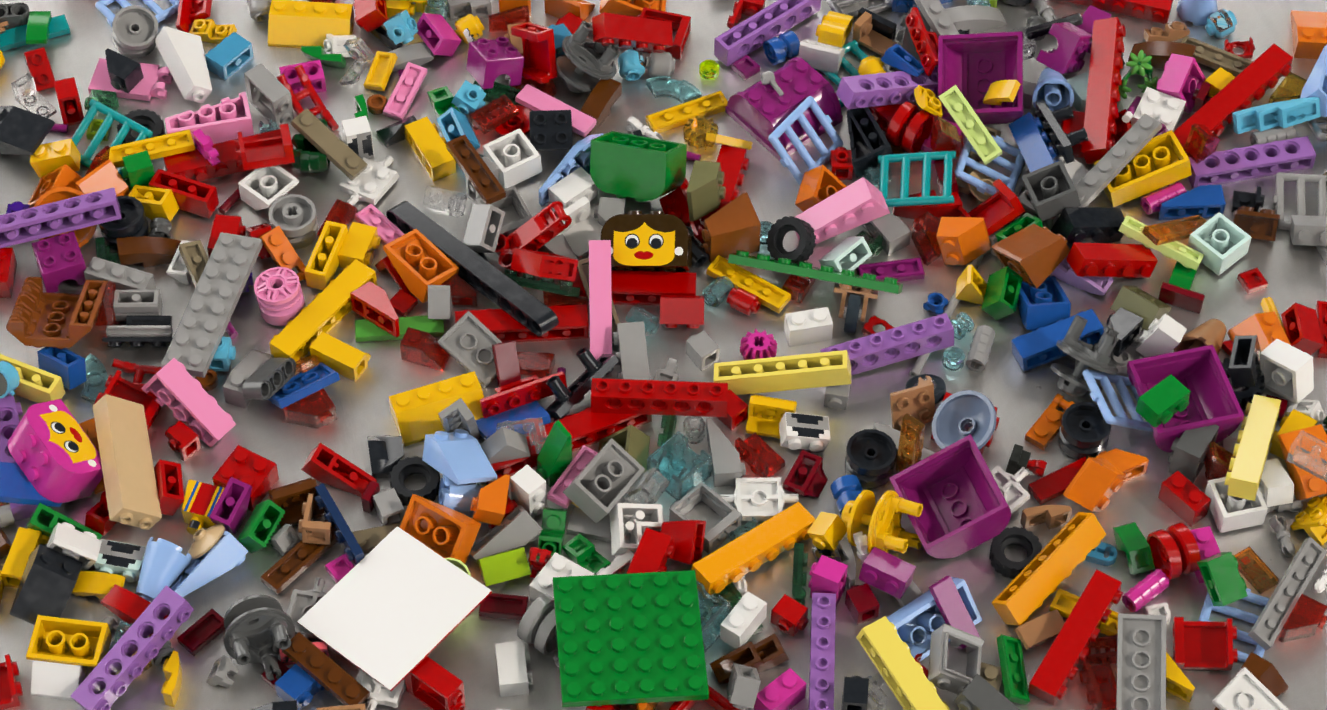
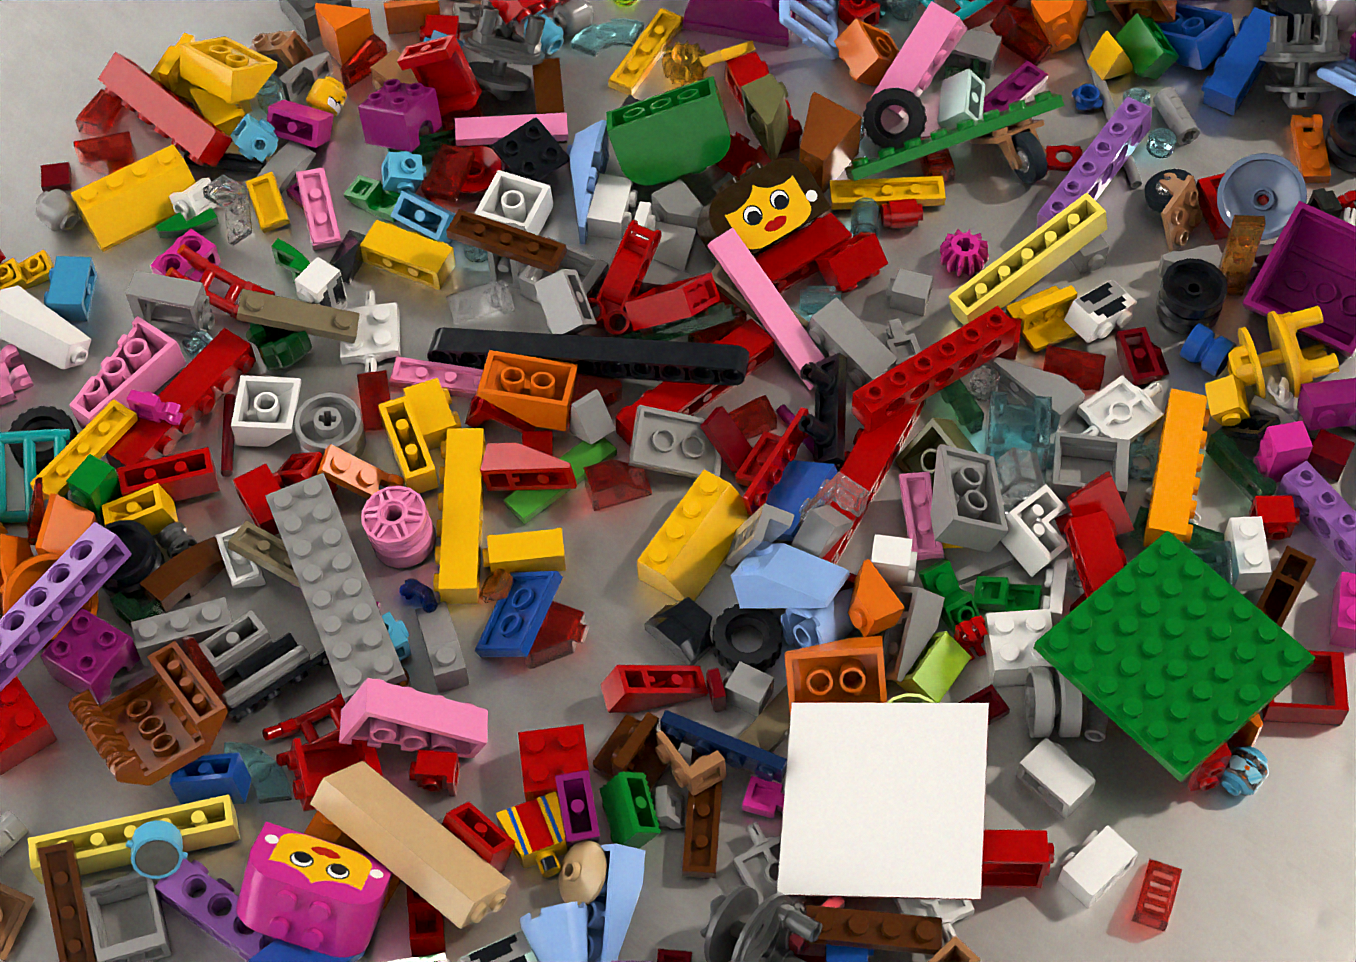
camera: 35 degrees left, 5 degrees up
red panel [234,124,295,171] -> none
dark grey beam [242,358,296,400] -> none
dark orange tile [367,94,388,115] -> none
green slope [536,420,572,487] -> none
white piece [625,117,663,140] -> none
light grey brick [726,663,761,710] -> none
white brick [784,307,833,347] -> none
none -> clear blue arm [399,578,438,613]

